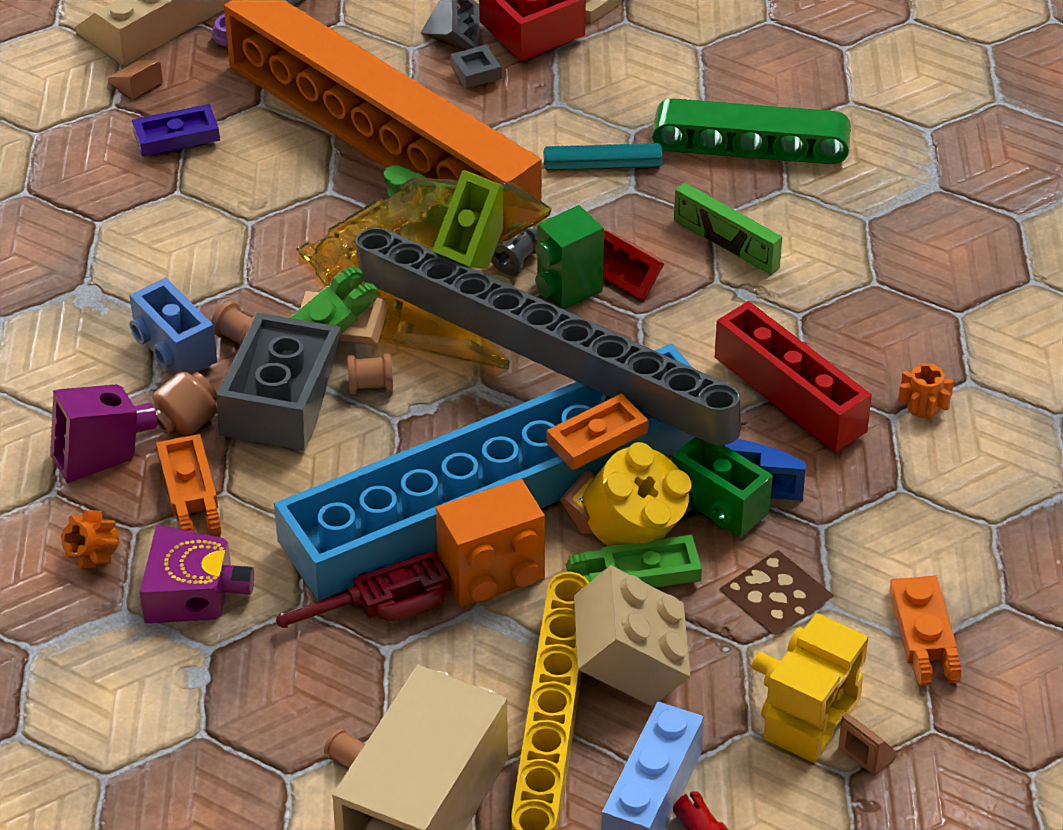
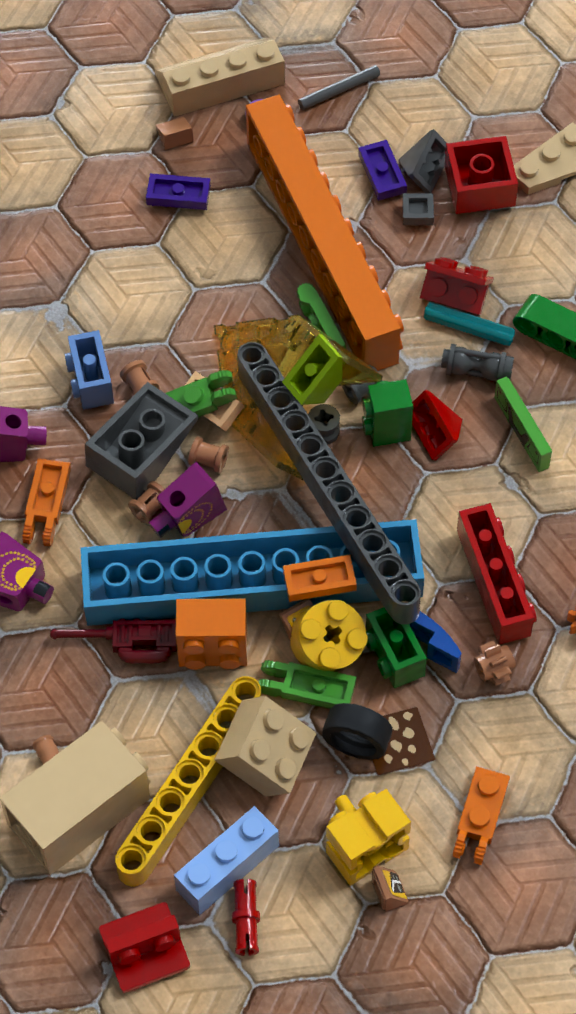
camera: 25 degrees right, 15 degrees up
nougat head [152,372,217,437] -> none
none -> nougat bush [128,481,165,524]
none -> magenta torso [148,462,227,538]
none -> black tyre [322,703,393,760]
none -> dark purple plate [358,140,407,201]
none -> red bracket [420,257,494,315]
none -> dark grey piece [441,344,514,381]
none -> nougat gear [473,640,516,686]

